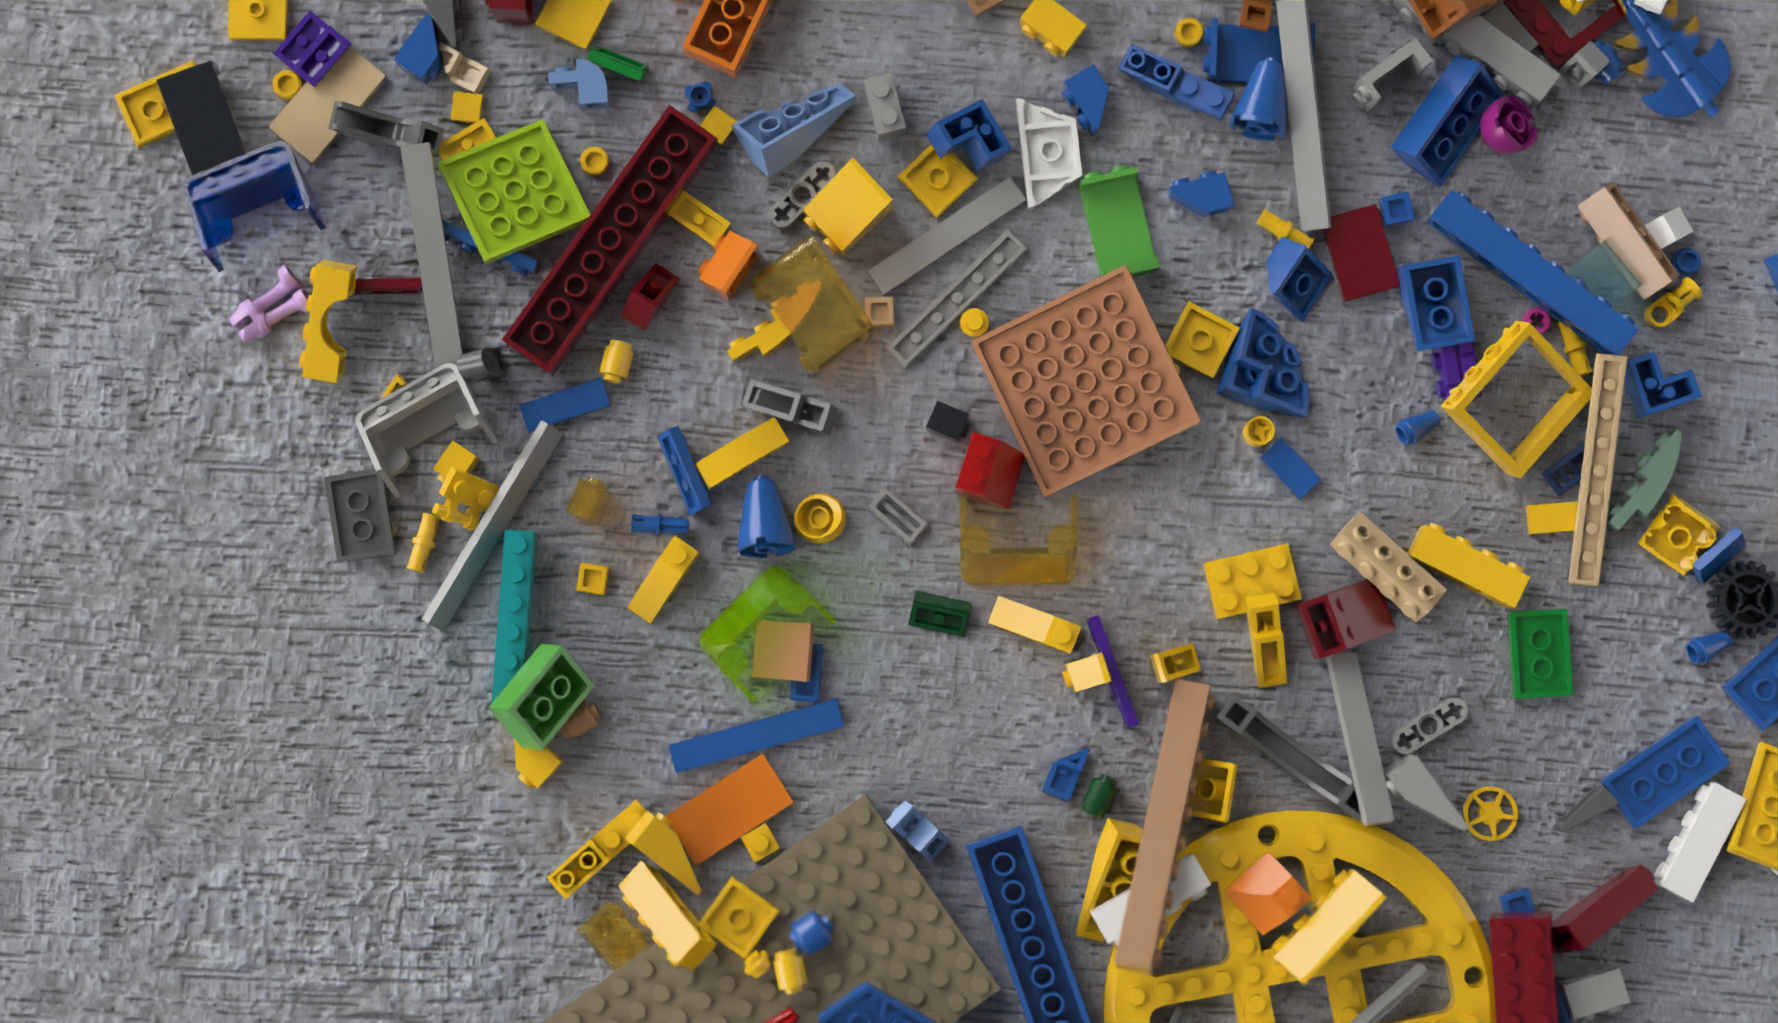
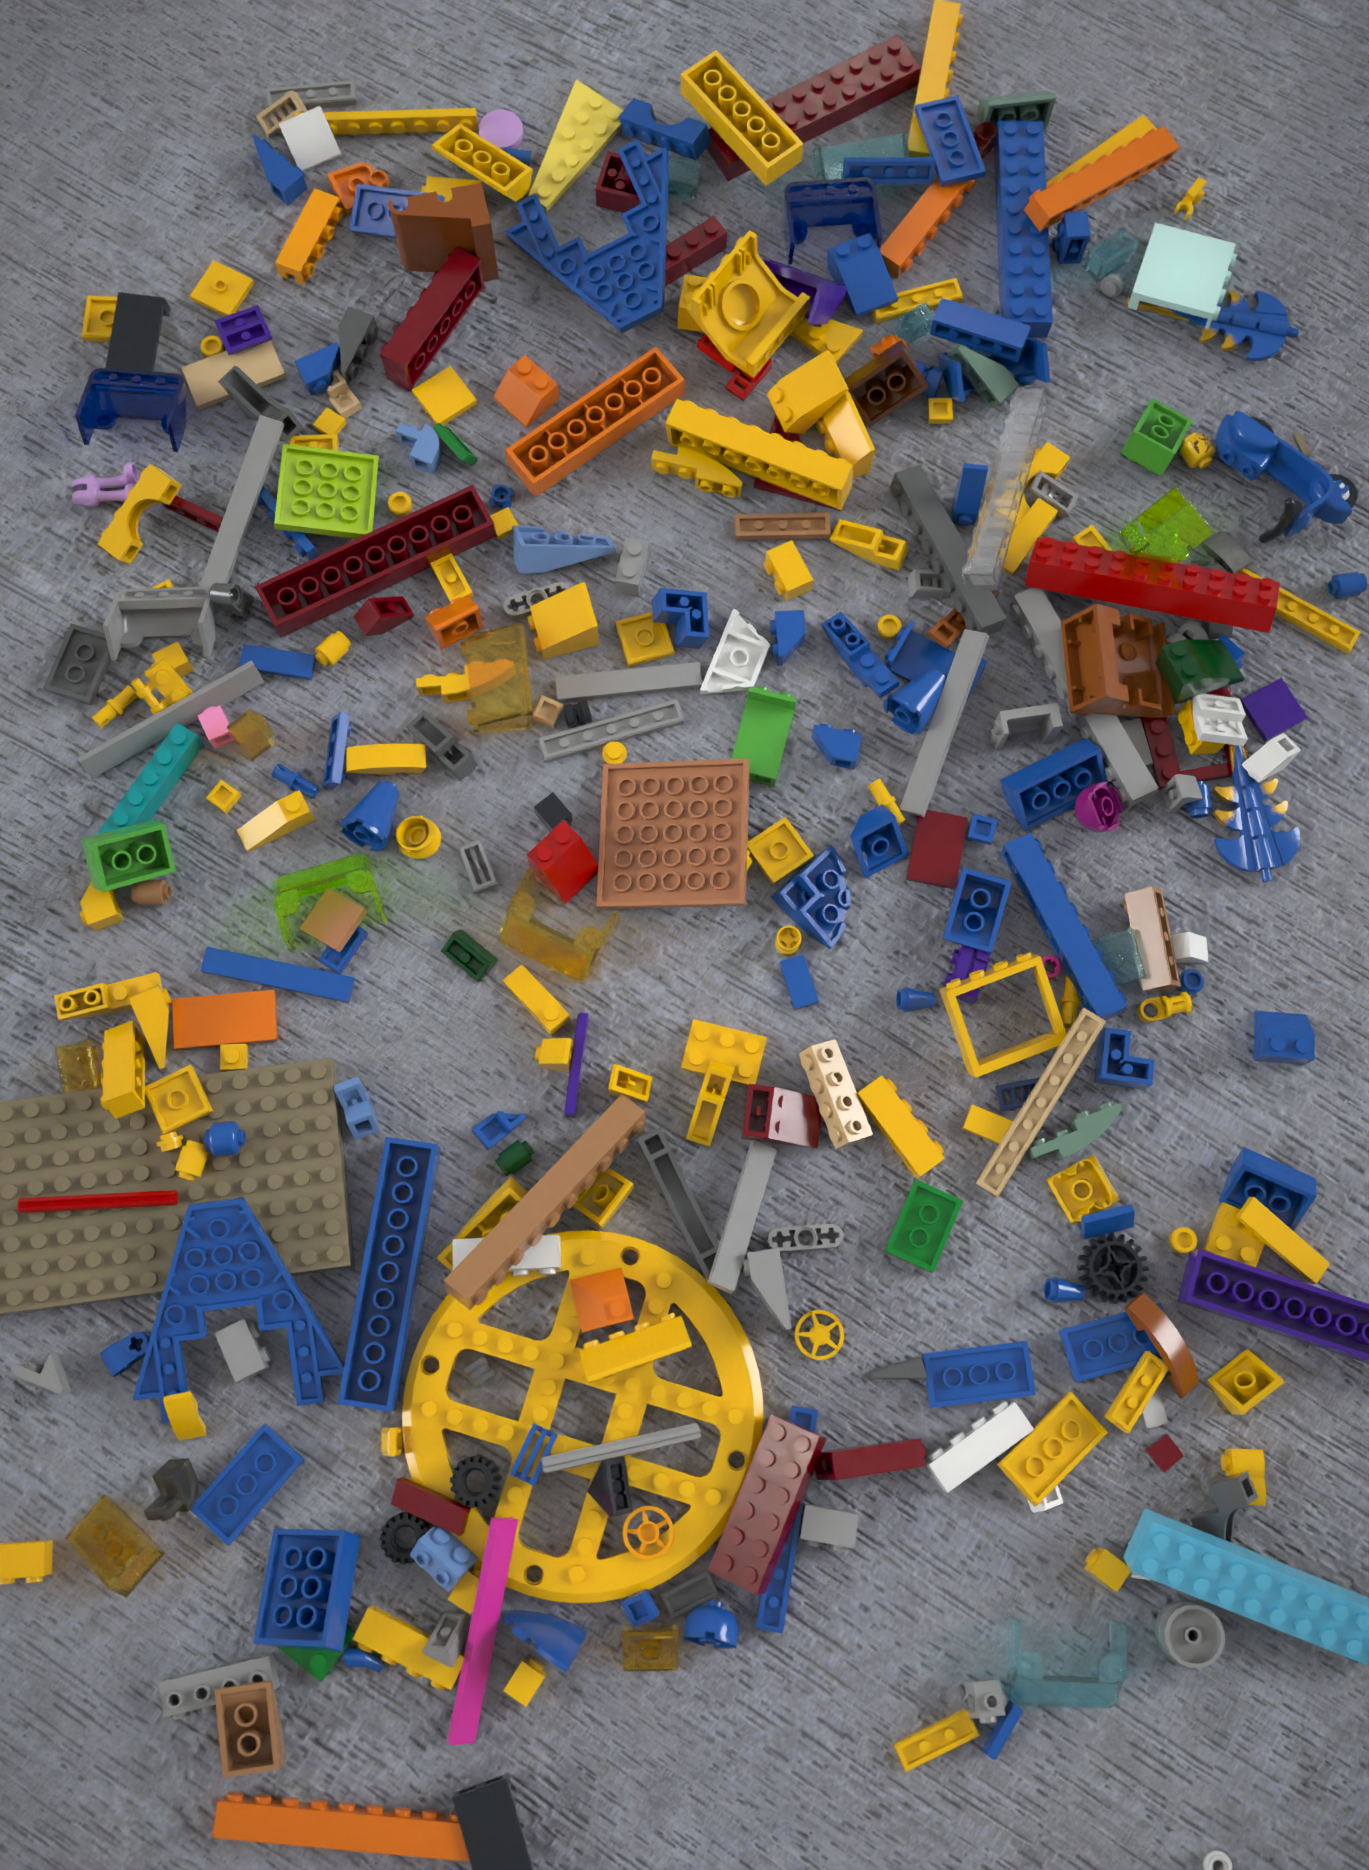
camera: 25 degrees right, 10 degrees down
none -> bright pink brick [197,706,237,749]
none -> black wheel [562,699,592,728]

